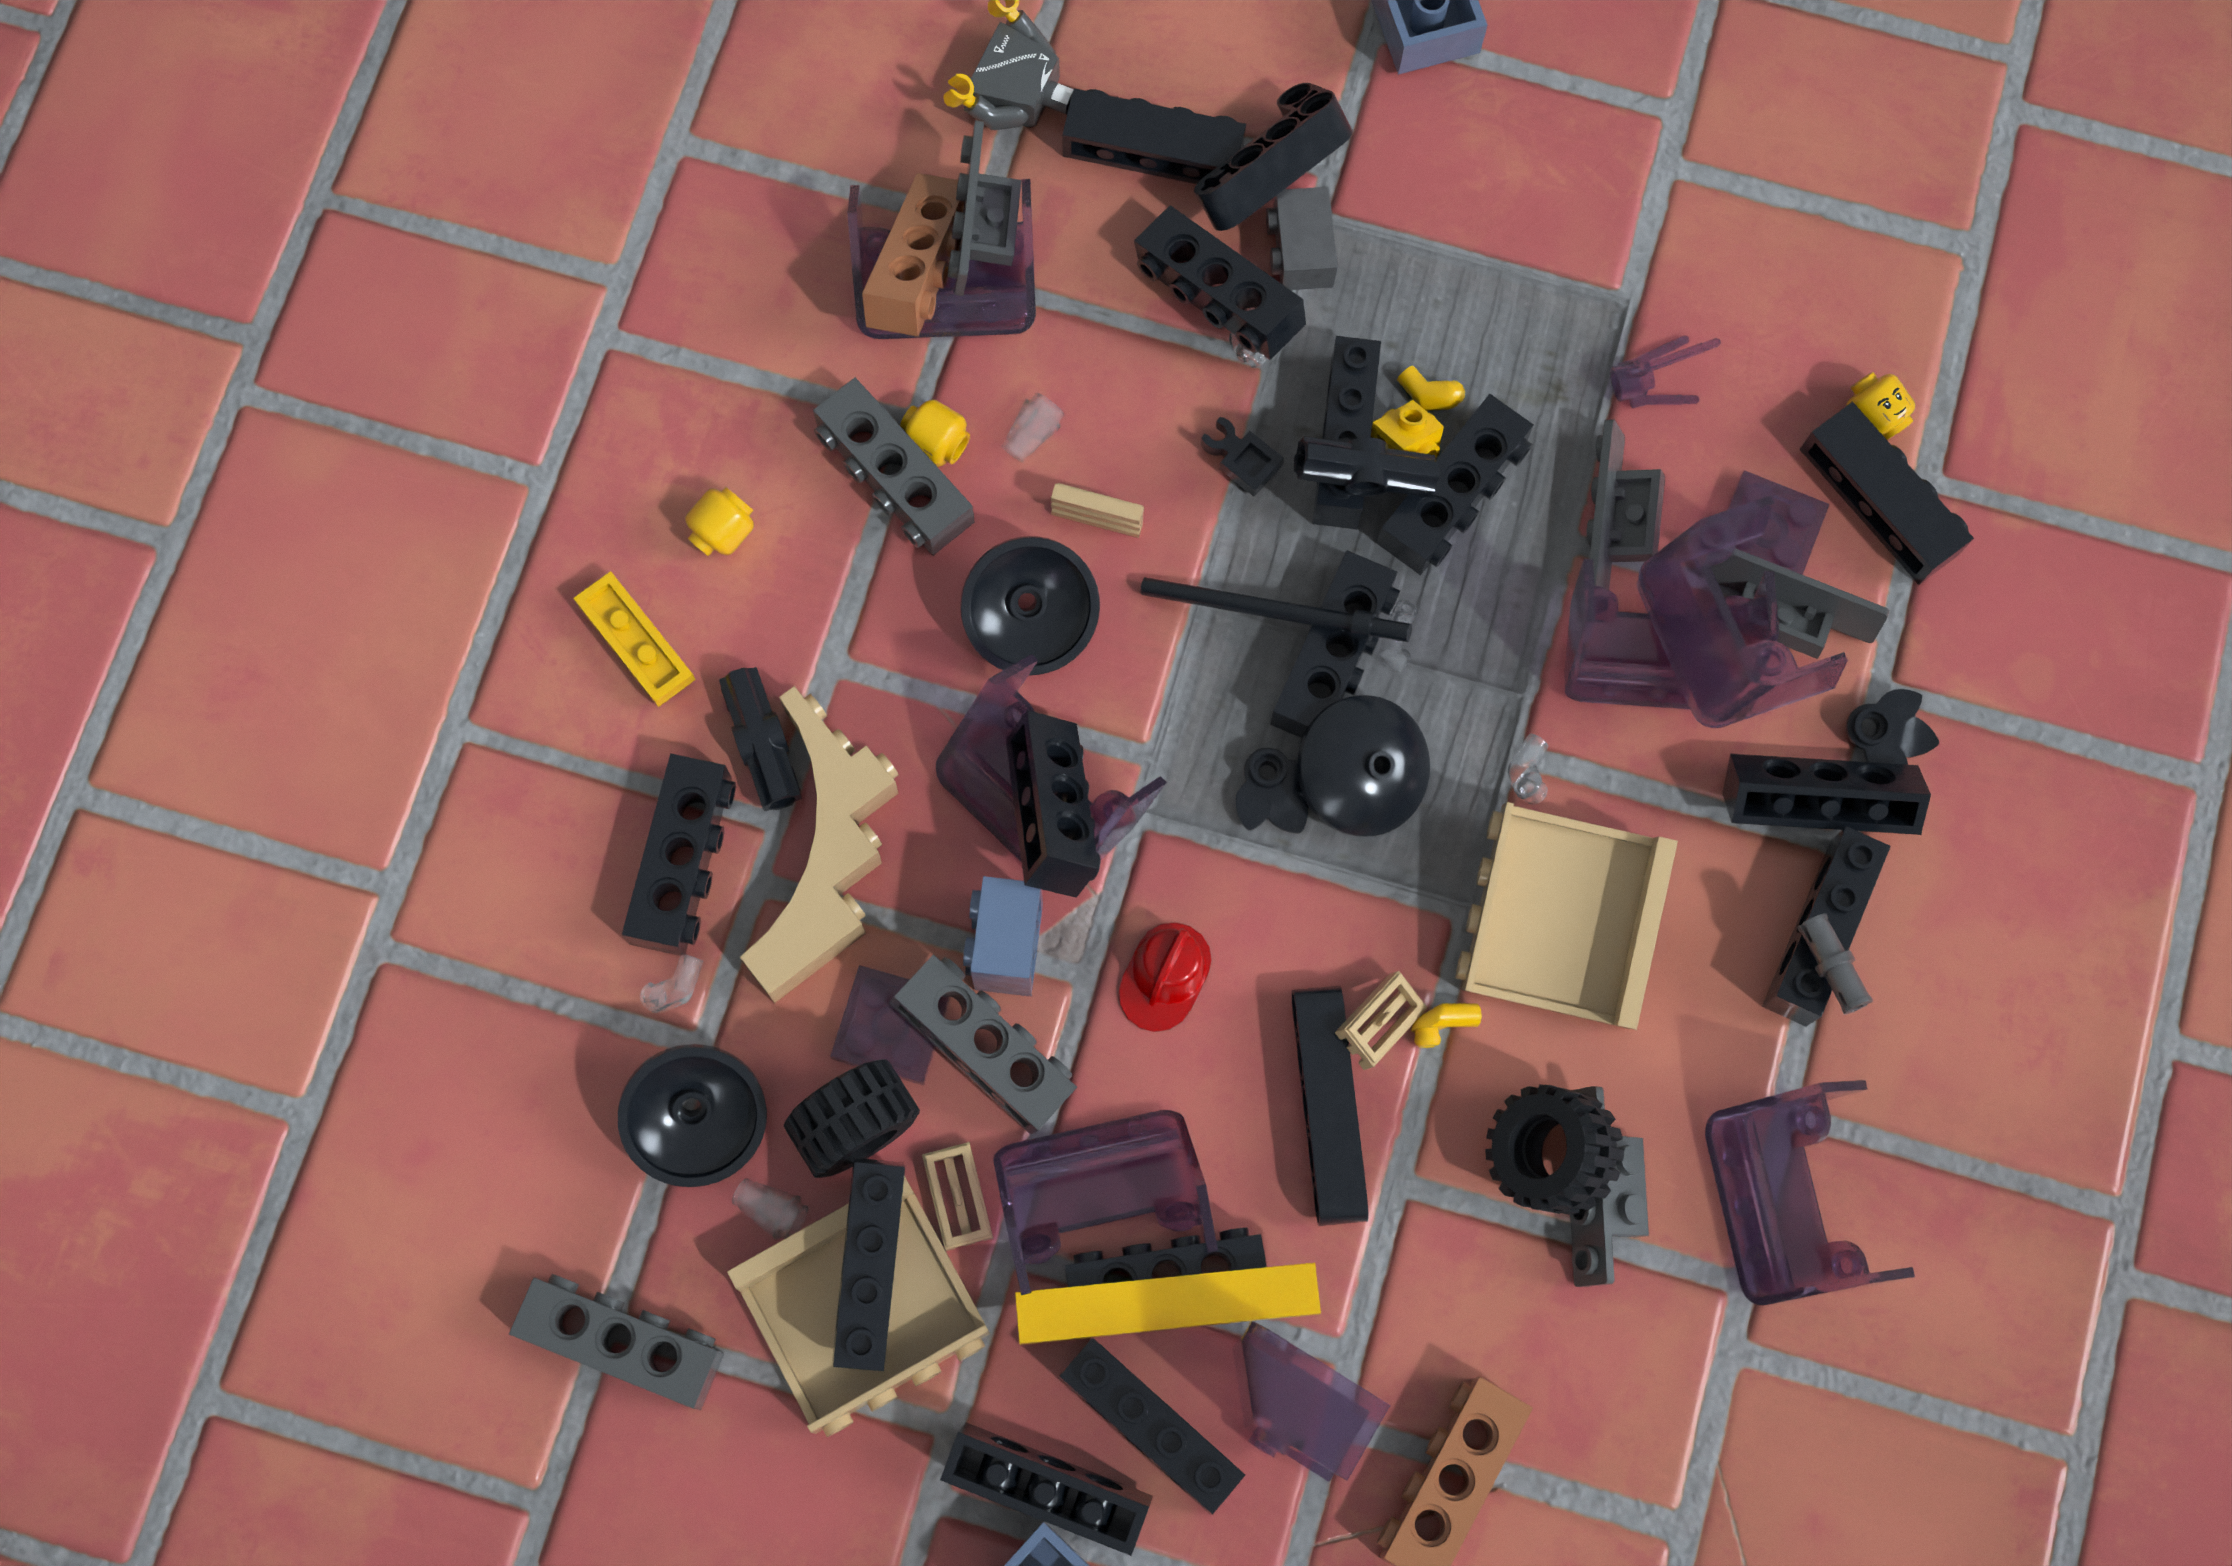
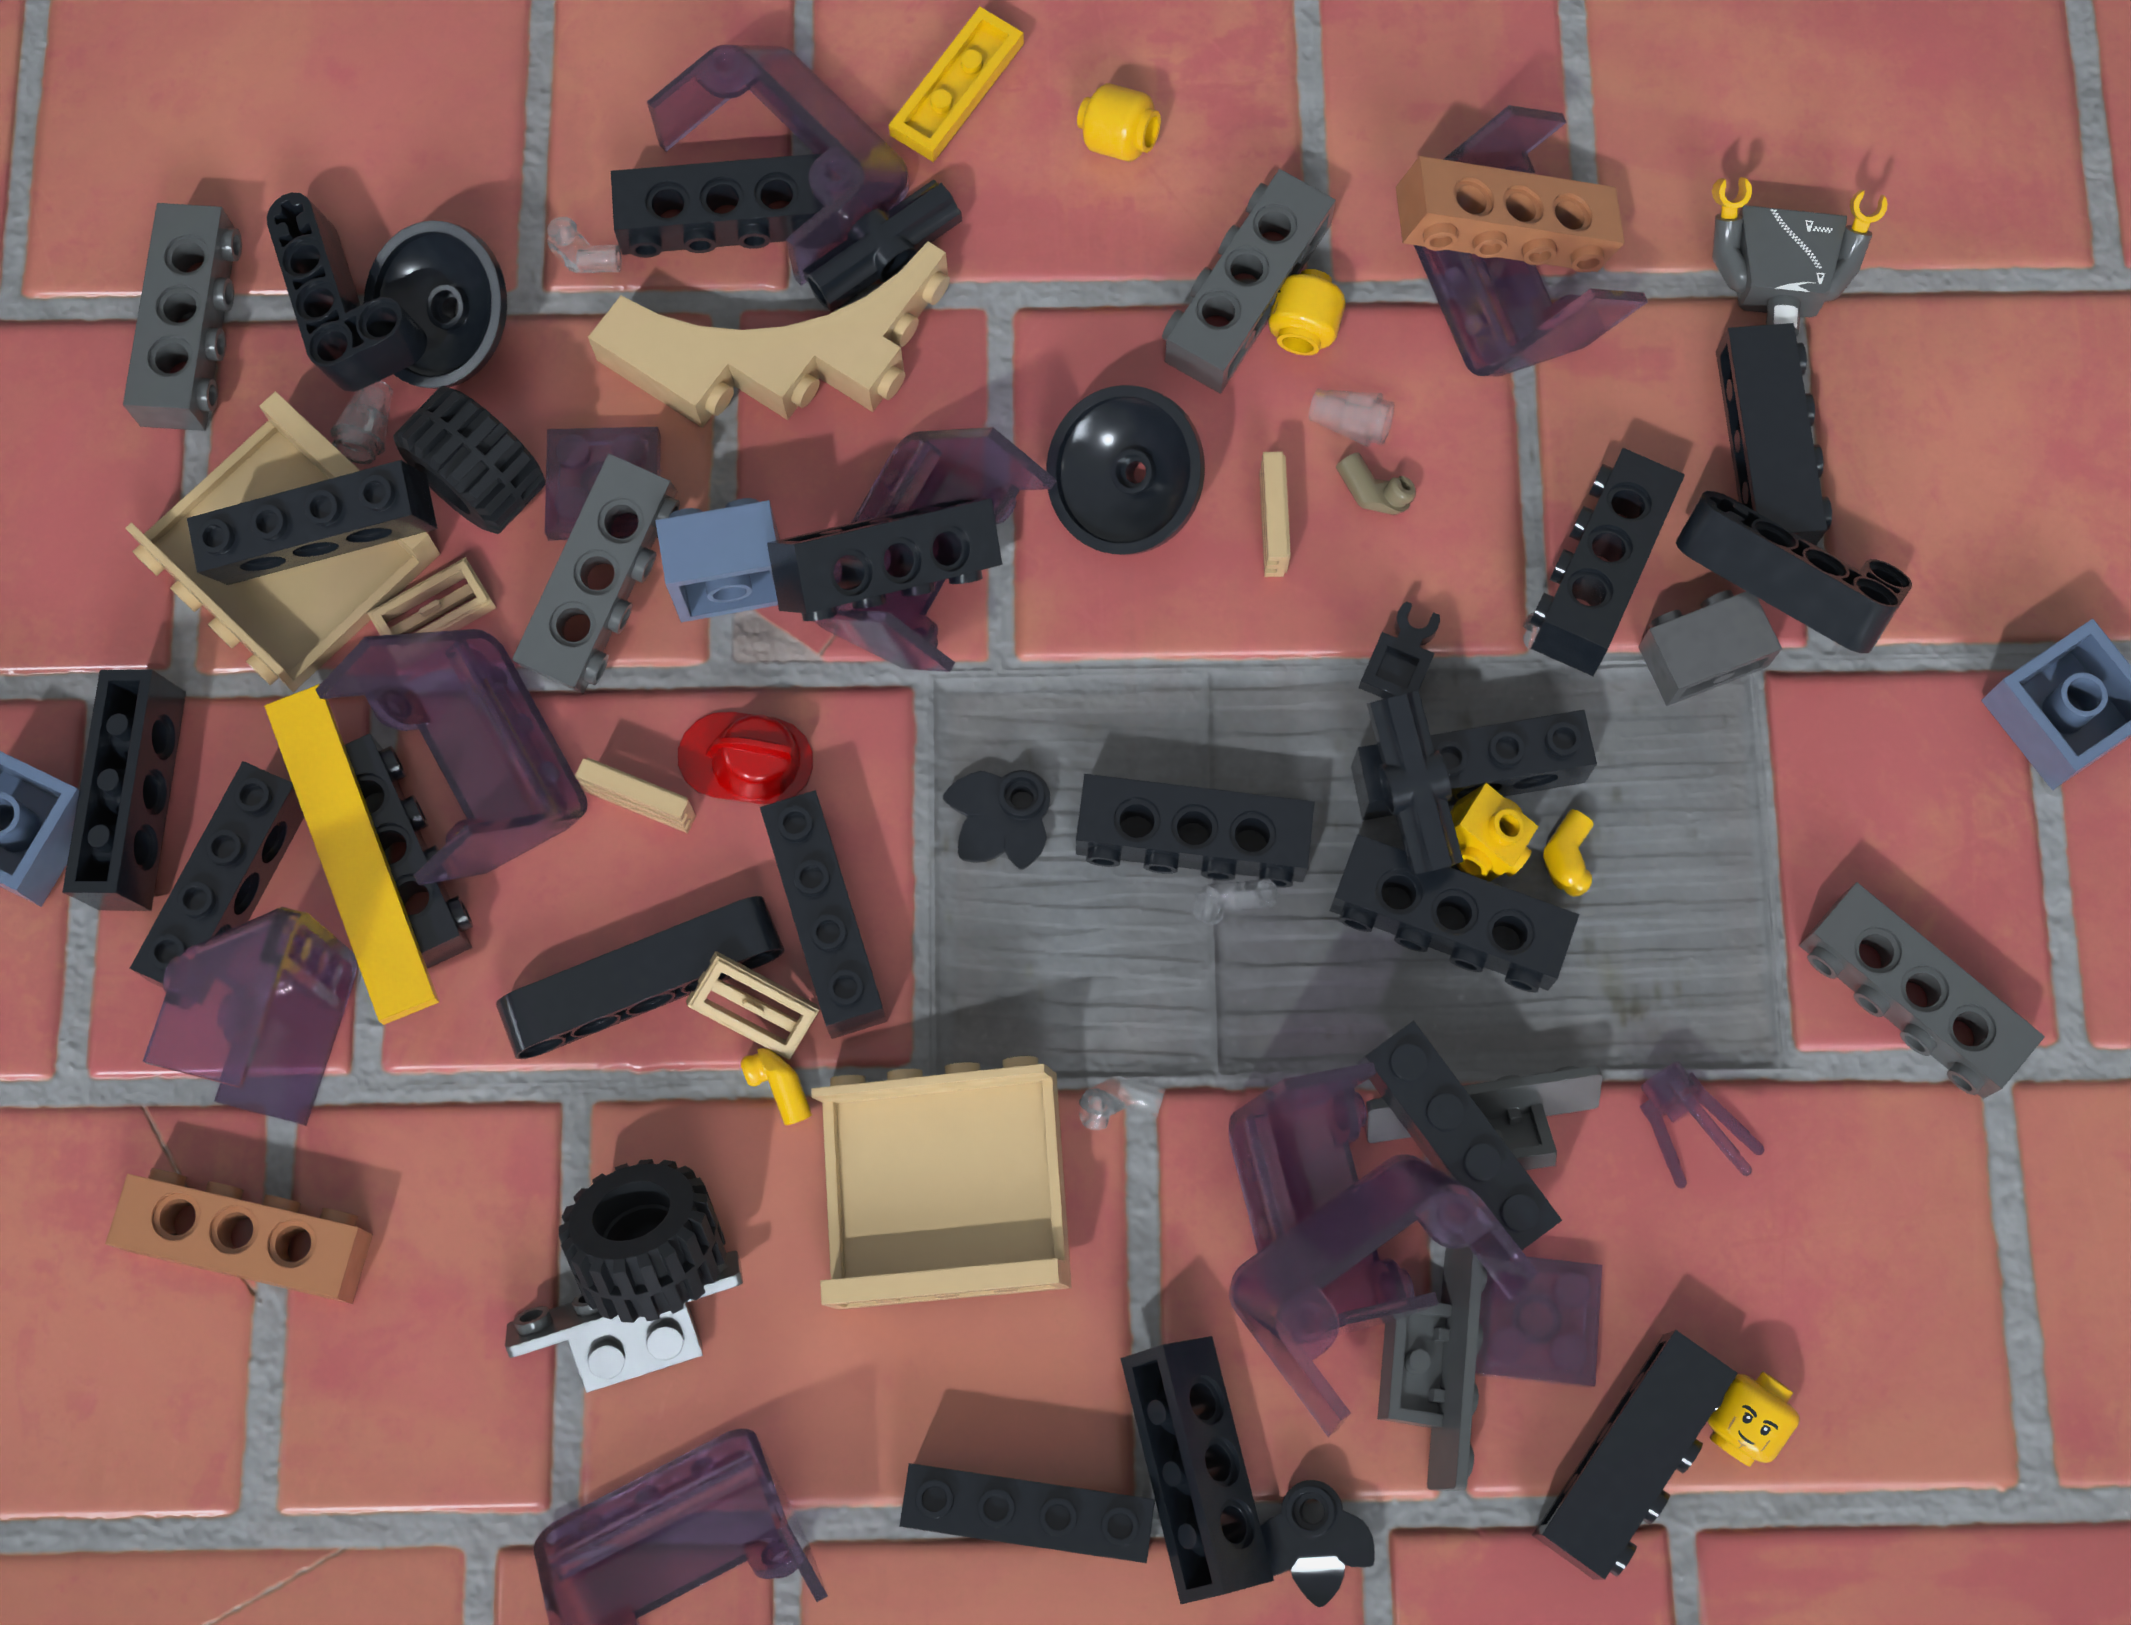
camera: 75 degrees right, 0 degrees up
dark grey bracket [947,120,1021,296] -> none
black bar [1141,577,1412,642] -> none
black dish [1297,695,1430,837] -> none
flat silver pin [1798,913,1873,1015] -> none
none -> black beam [267,192,427,392]
none -> tan tile [575,758,696,833]
none -> clear purple windscreen [647,45,909,286]
none -> black brick [760,790,887,1039]
none -> dark tan arm [1336,453,1416,515]
none -> black brick [1357,1021,1562,1259]
none -> dark grey brick [1799,882,2045,1099]

